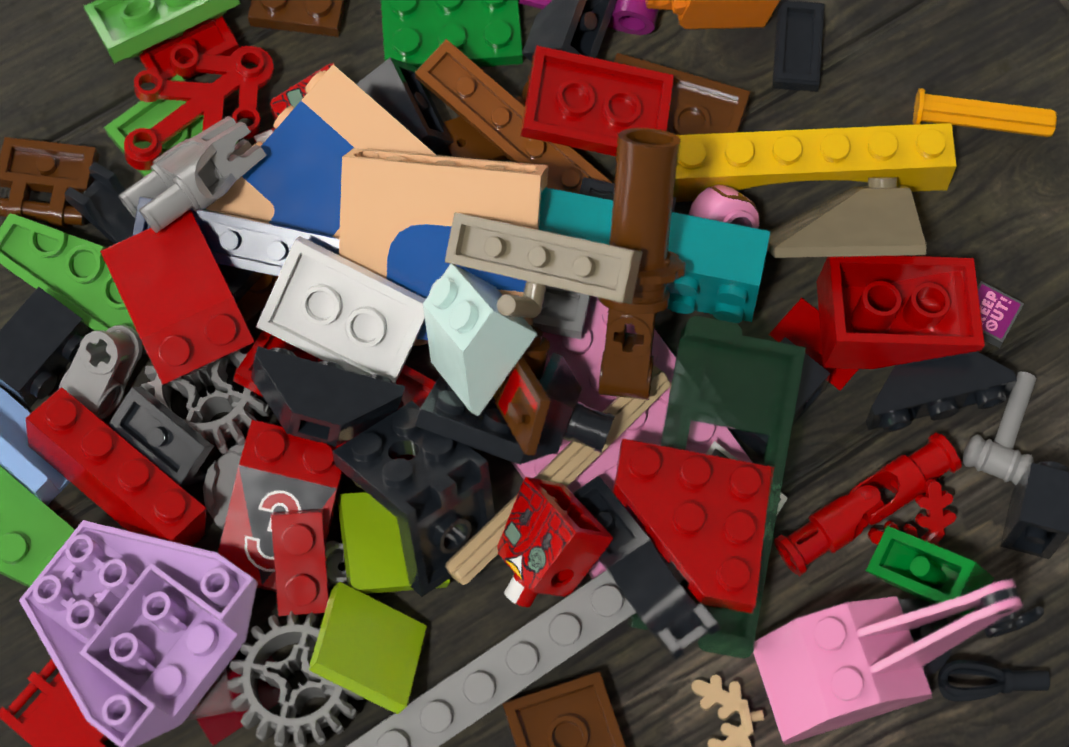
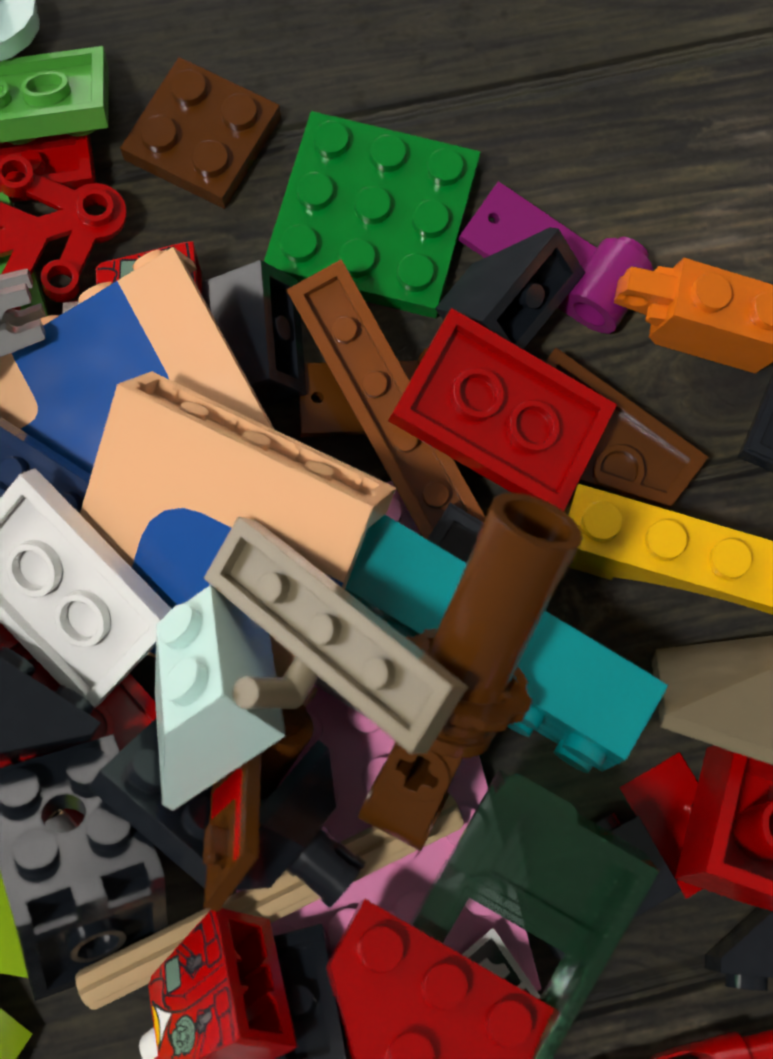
camera: 15 degrees right, 5 degrees up
bright pink head [689,185,760,229] -> none

